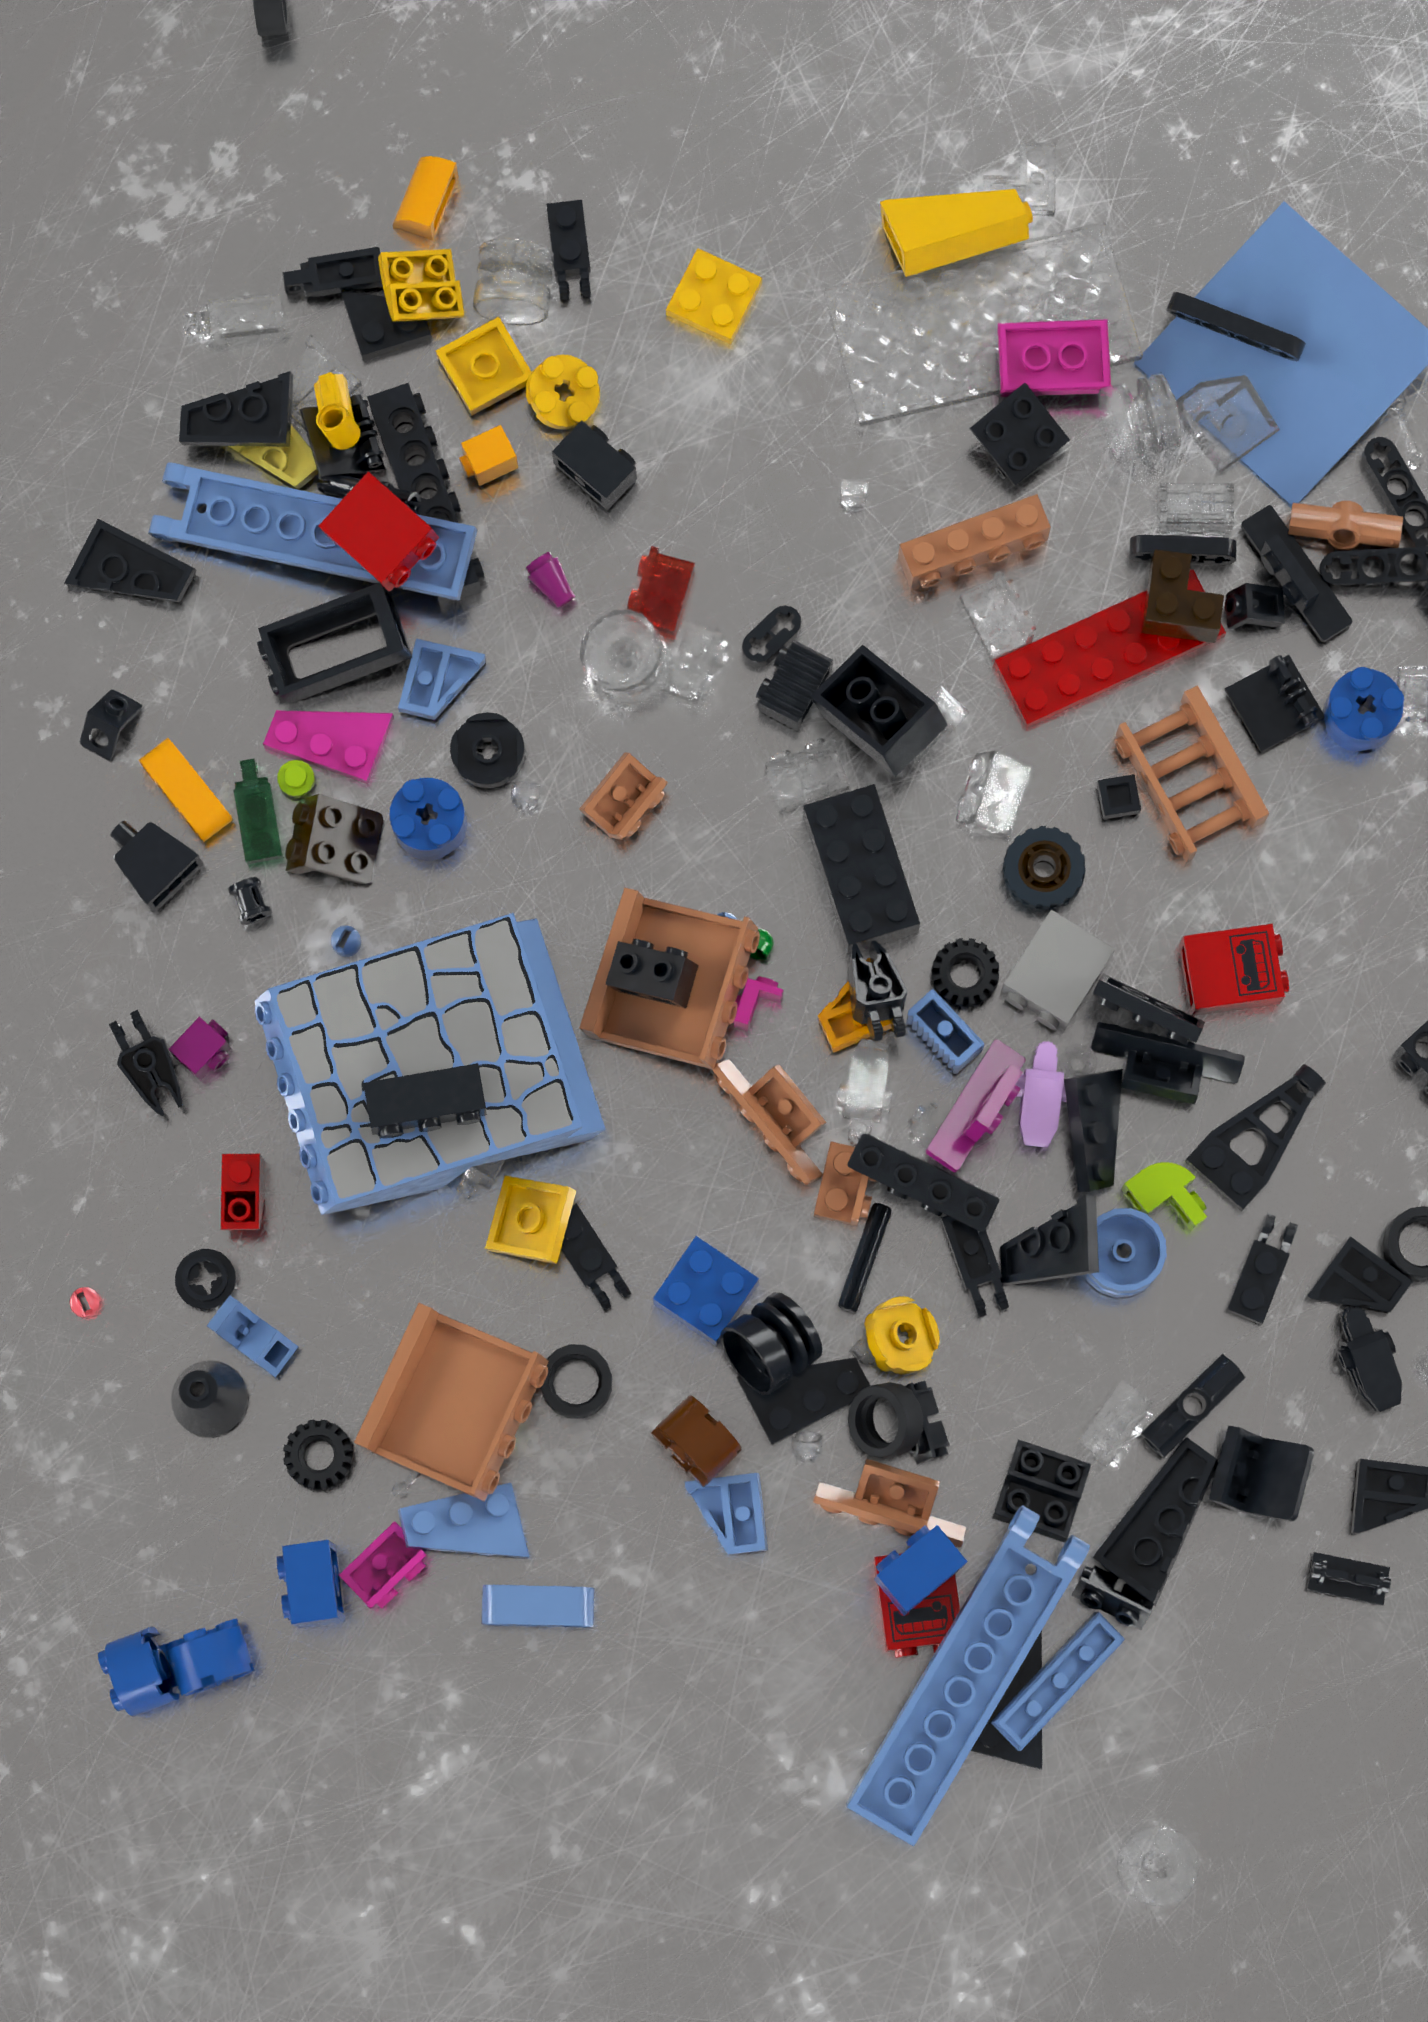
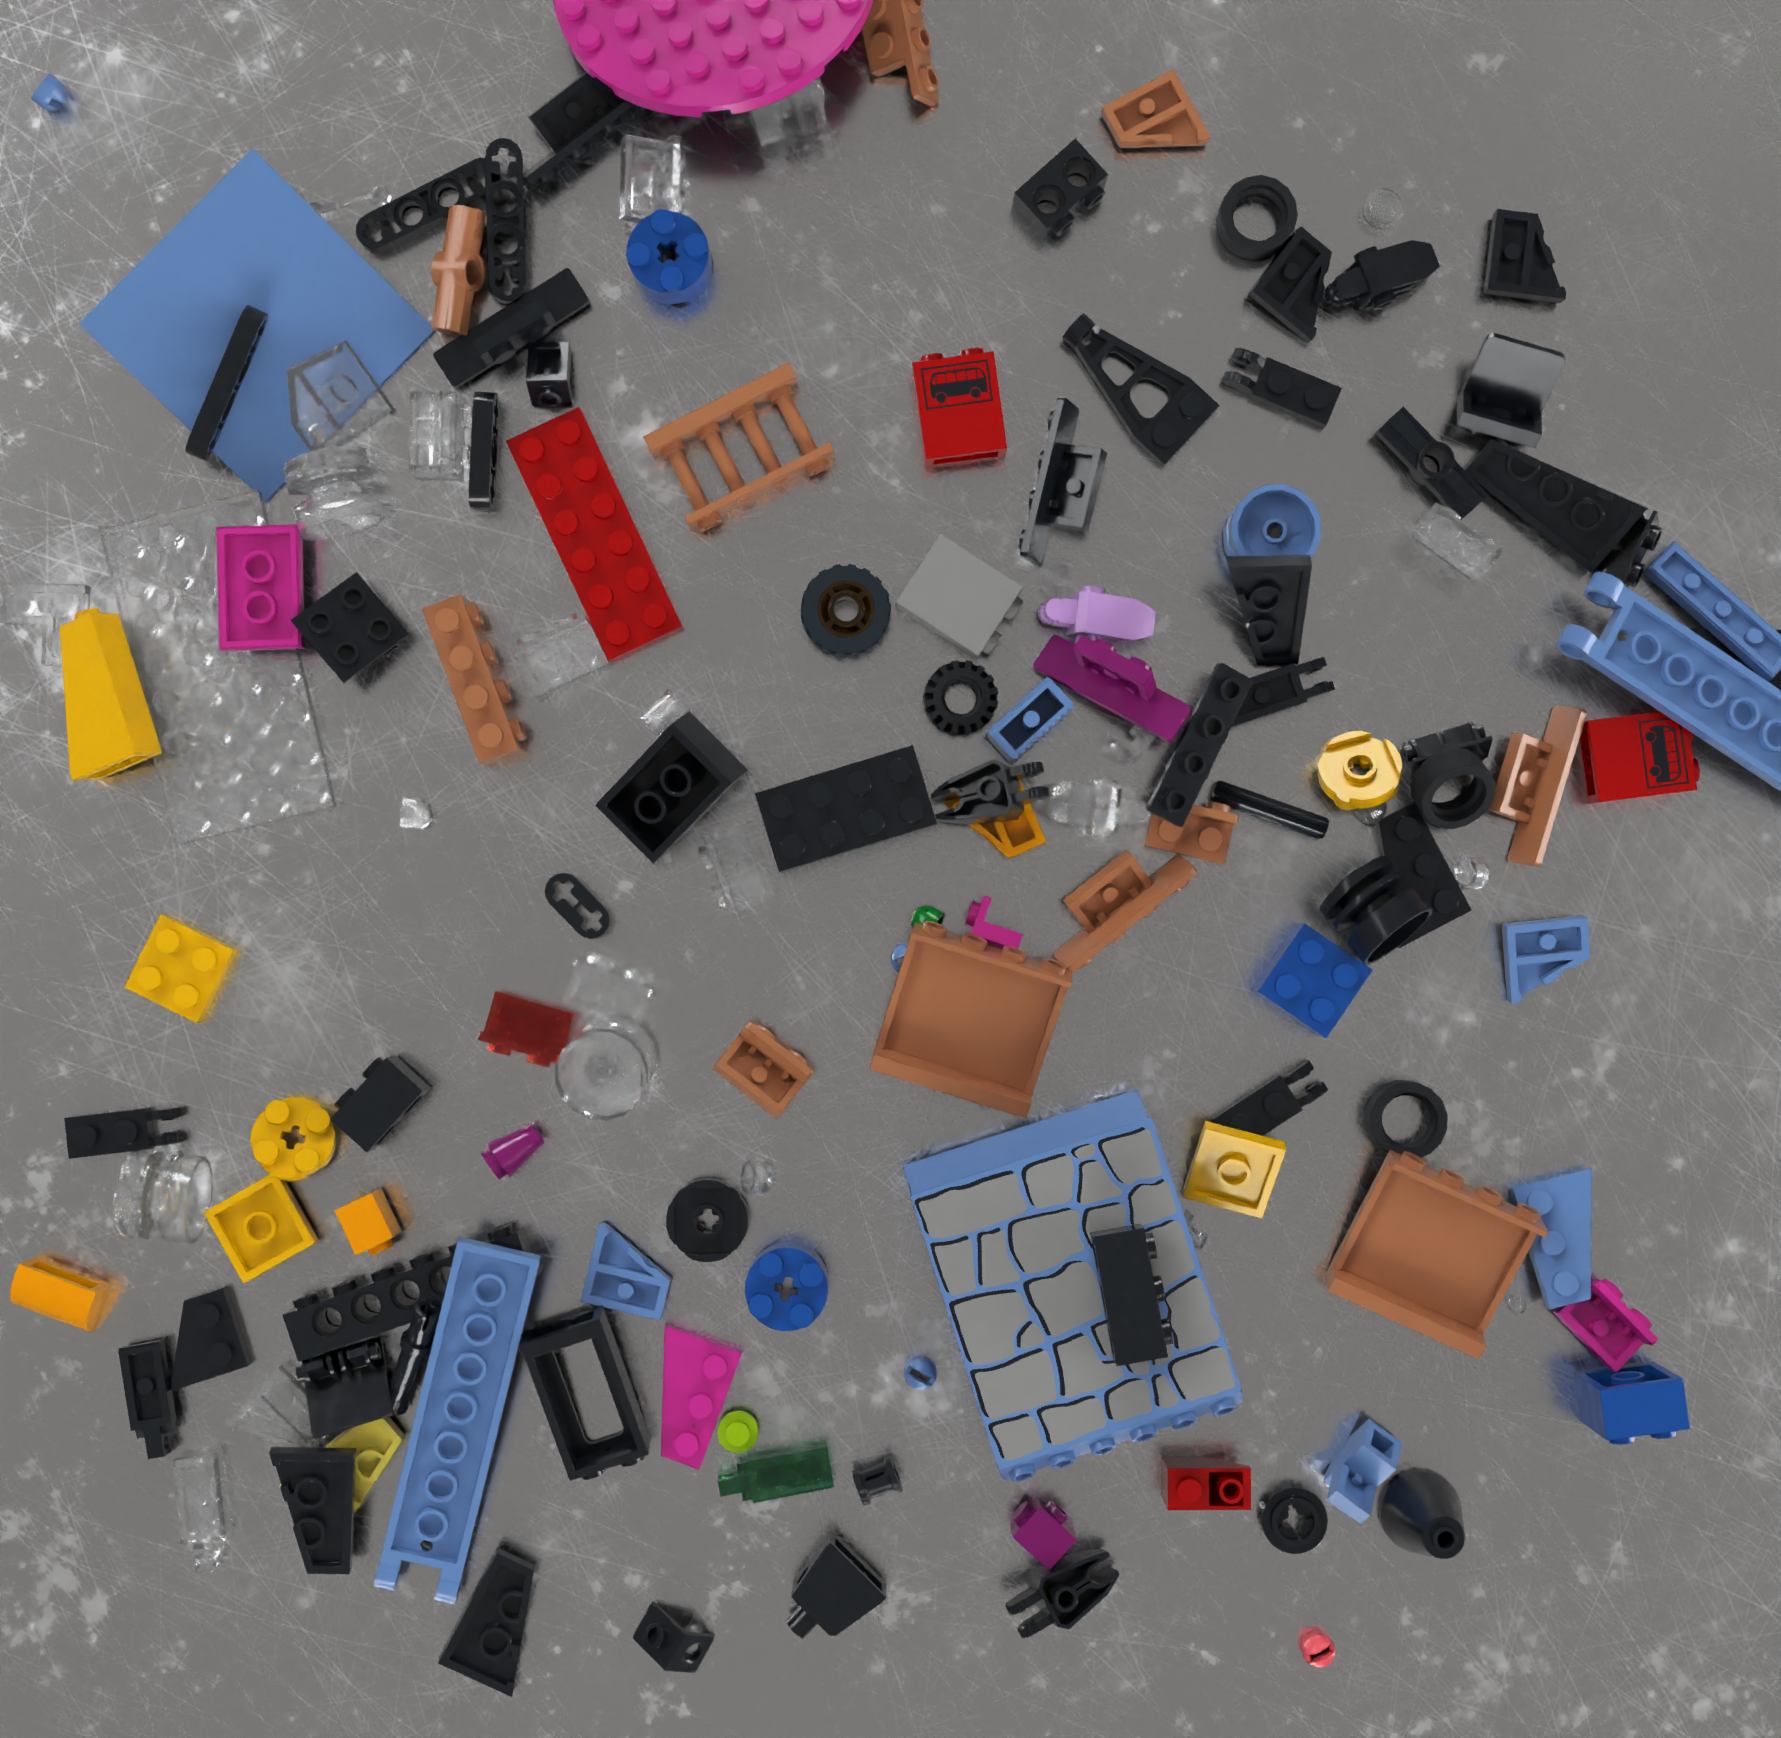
camera: 90 degrees left, 10 degrees up
blue brick [98,1626,180,1717] -> none
light orange beam [138,738,233,843] -> none
blue brick [165,1618,255,1696] -> none
black tyre [283,1419,355,1491] -> none
dark brown bracket [285,794,383,884] -> none
yellow piece [314,372,360,450] -> none
red panel [318,471,439,592] -> none
yellow slope [378,249,464,322] -> none
medium blue beam [481,1585,595,1628] -> none
black brick [606,939,699,1008] -> none
reddish brown brick [651,1395,742,1487] -> none
black brick [756,640,833,731] -> none
blue brick [874,1525,968,1616] -> none
clear bracket [955,751,1031,837] -> none
black slope [992,1439,1091,1542] -> none
black wing [1064,1069,1123,1192] -> none
black plate [1093,973,1205,1045] -> none
black plate [1097,774,1141,819] -> none
lime brick [1121,1162,1207,1231] -> none
dark brown brick [1141,549,1224,643] -> none
black hinge [1224,655,1325,752] -> none
black hinge [1307,1552,1391,1606] -> none

